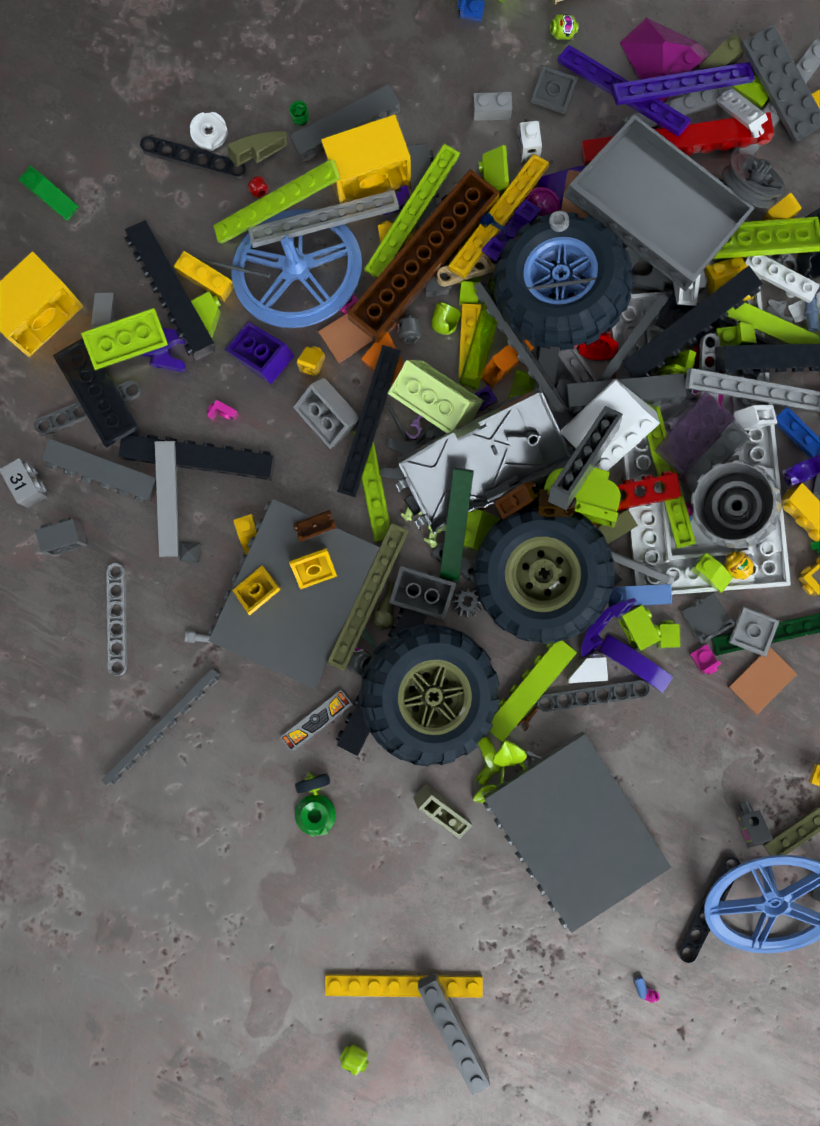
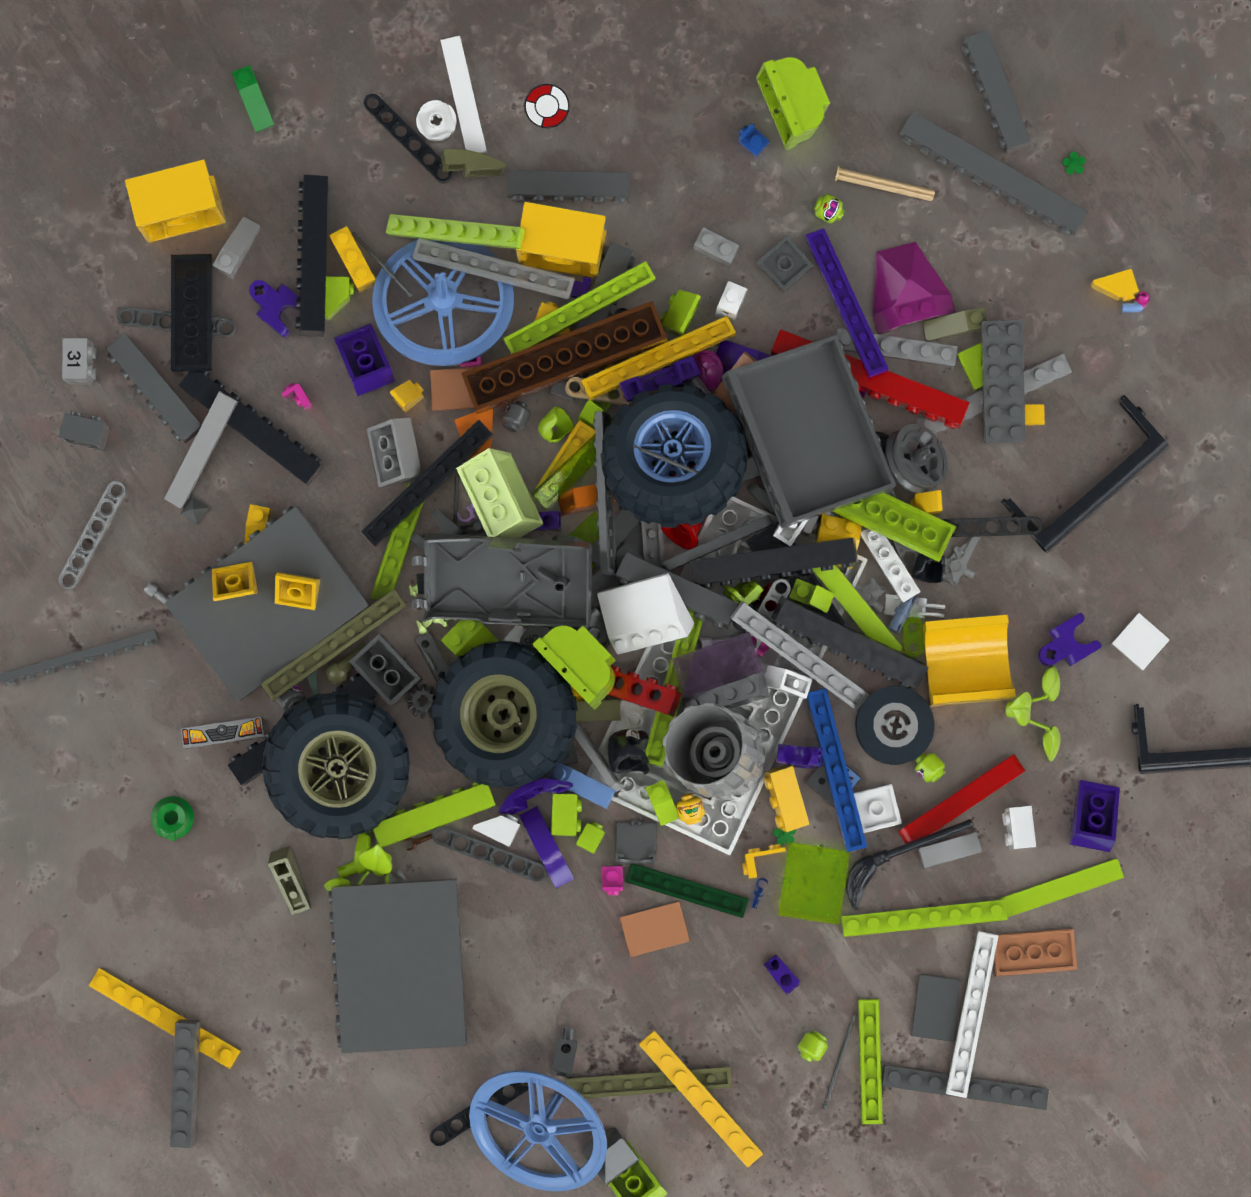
camera: 30 degrees right, 0 degrees up
lime plate [81,308,168,370] -> none
red piece [248,176,269,198] -> none
green wheel [289,101,309,126] -> none
reddish brown hinge [294,510,337,542] -> none
black wheel [295,772,330,795] -> none
lime head [339,1044,369,1076] -> none
dark green tile [440,467,474,581] -> none
clear blue hand [480,213,507,232] -> none
reddish brown hinge [494,481,539,520] -> none
dark brown leg [538,489,577,517] -> none
dark grey brick [548,406,623,510] -> none
light grey tile [549,211,569,232] -> none
dark purple plate [611,62,755,105] -> none
arm [634,977,660,1003] -> none
white plate [716,88,768,138] -> none
light grey plate [728,606,779,657] -> none
none -> white tile [440,36,487,153]
none -> sticker [524,84,570,128]
none -> black piece [608,729,649,775]

